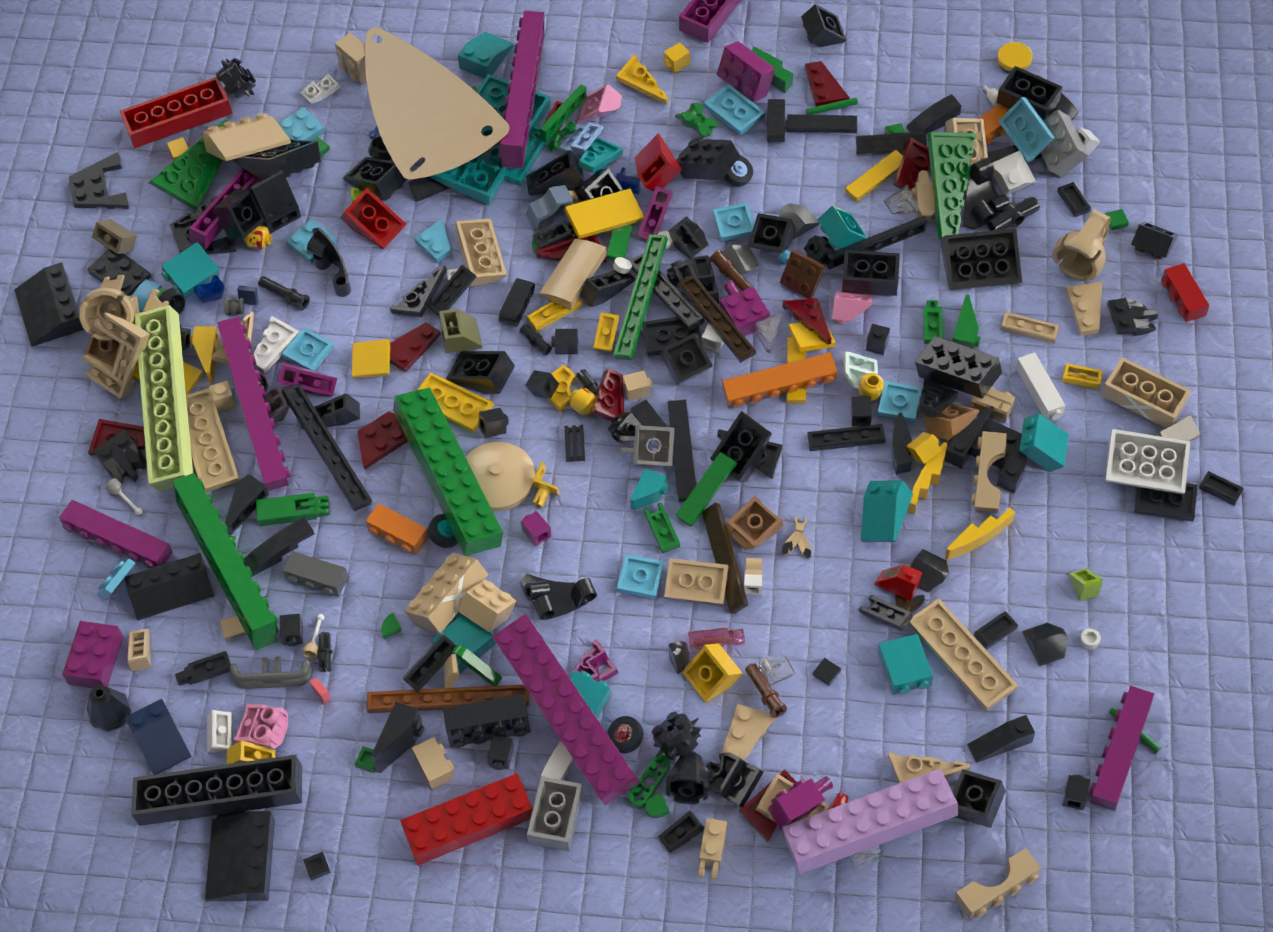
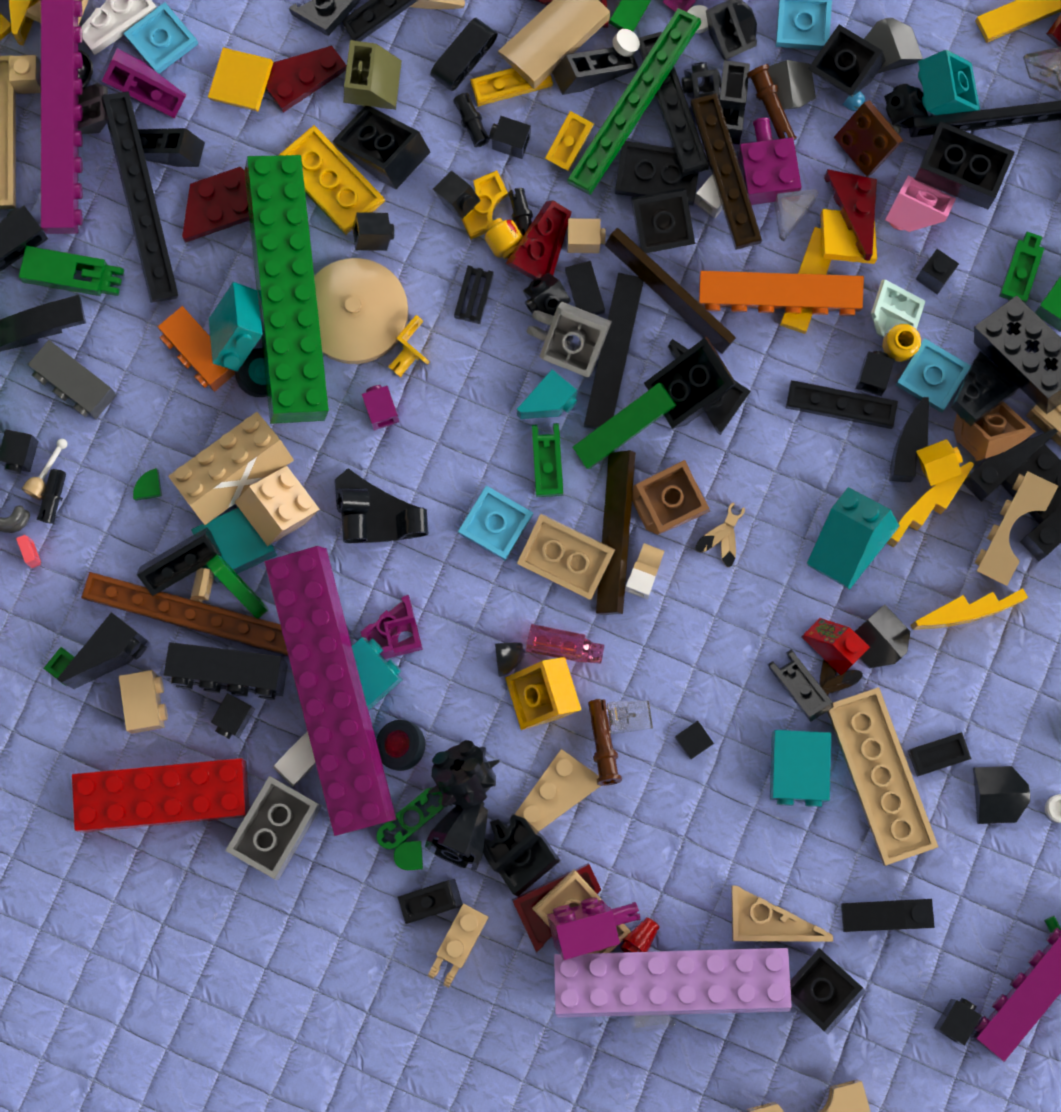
camera: 15 degrees right, 20 degrees up
none -> teal brick [209,282,263,371]
none -> dark brown tile [605,228,736,354]

